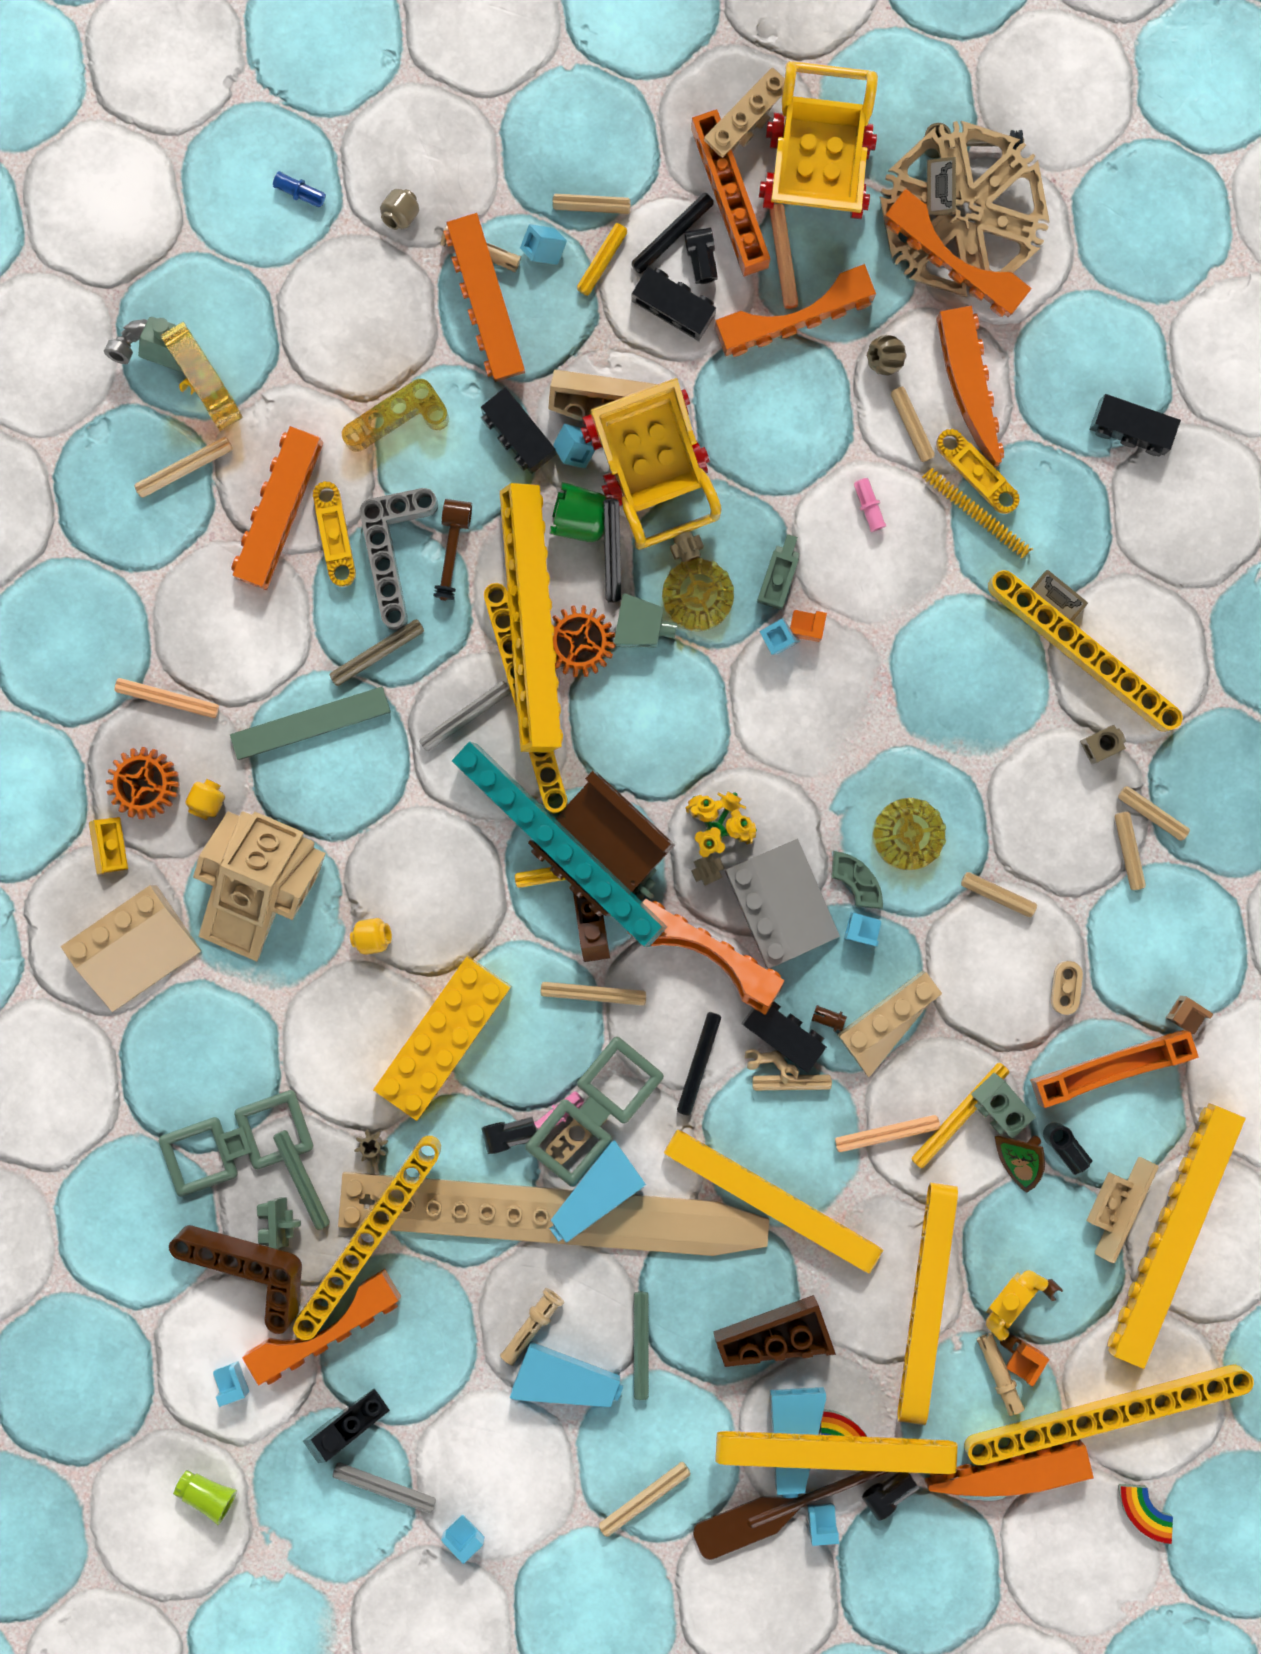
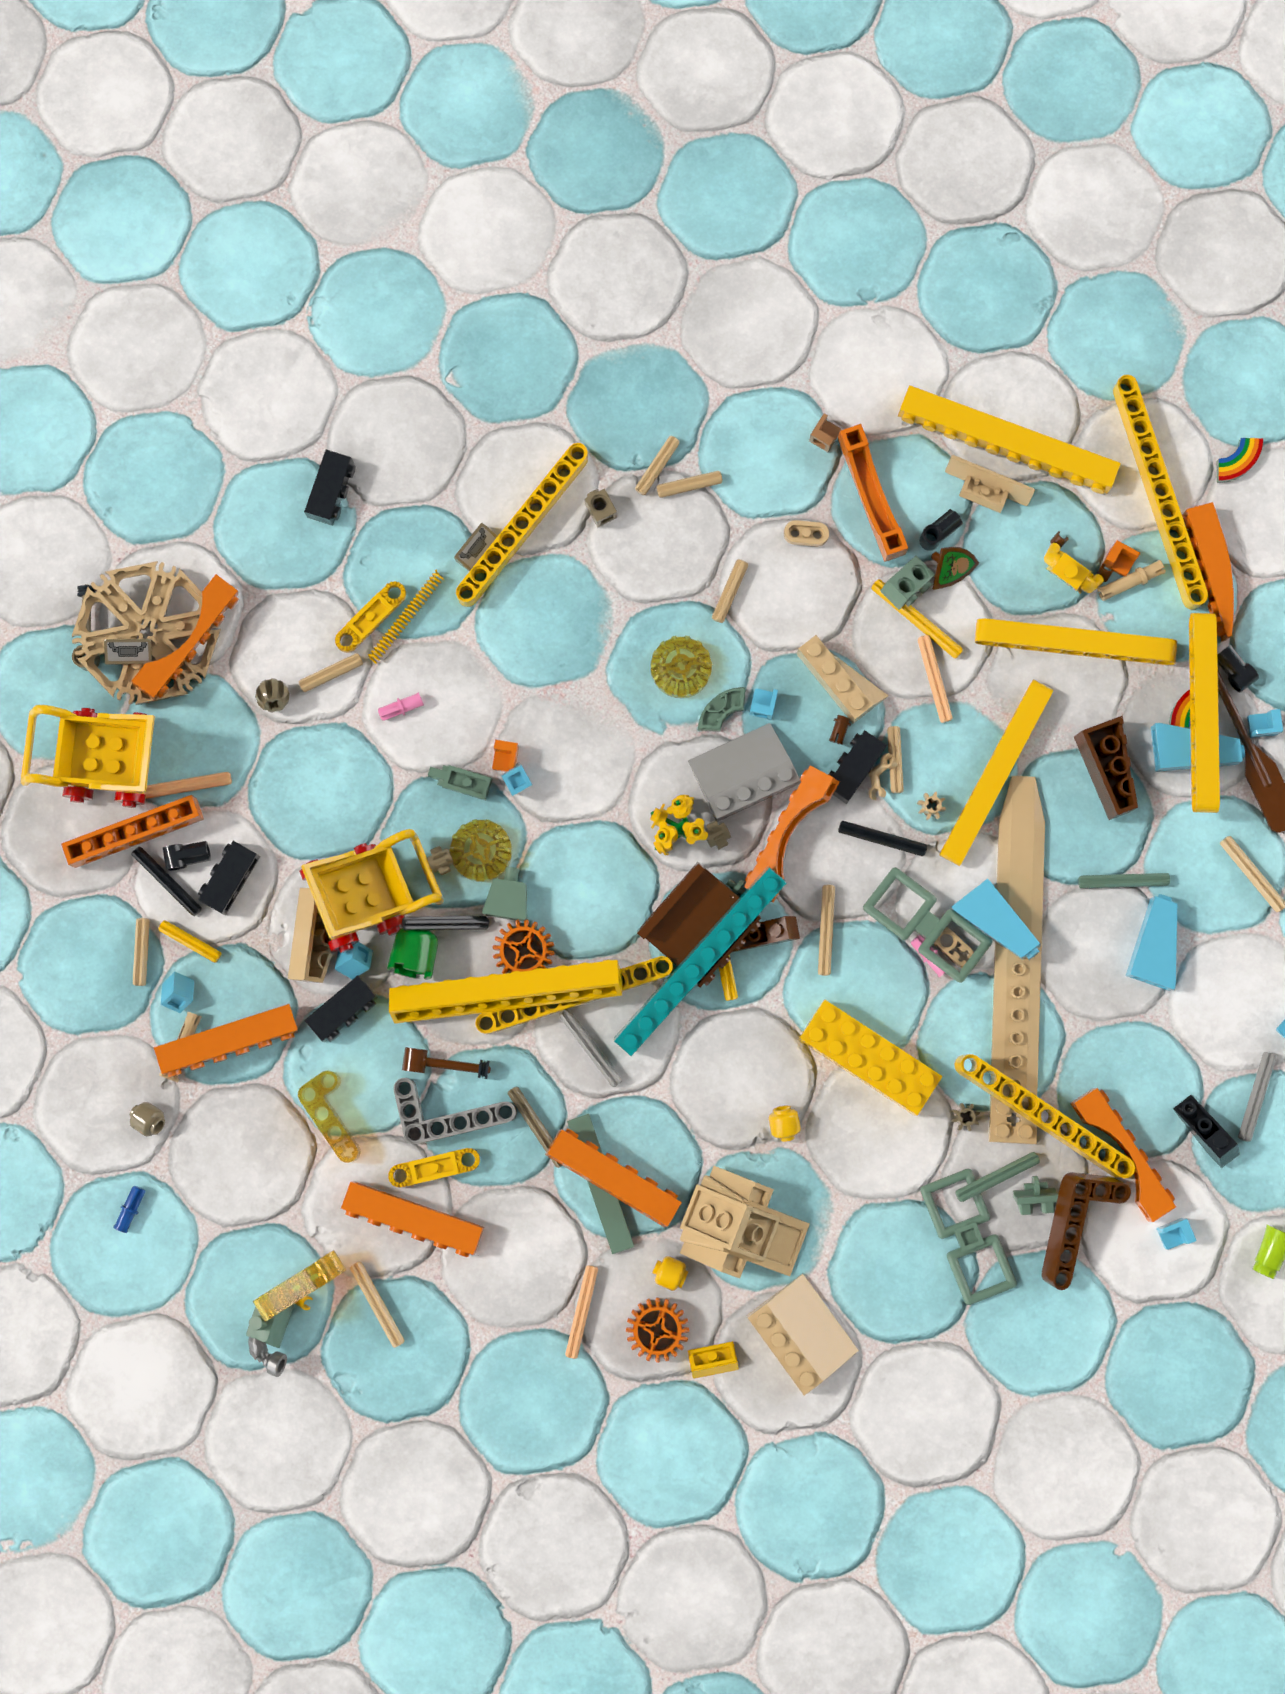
camera: 85 degrees left, 5 degrees down
black piece [481,1117,537,1154] -> none
tan pin [500,1288,564,1366] -> none
tan bracket [704,68,785,157] -> none
orange arch [714,264,876,357] -> none
orange slope [936,305,1004,467] -> none
none -> orange brick [545,1128,682,1227]
none -> tan gear [917,792,946,820]

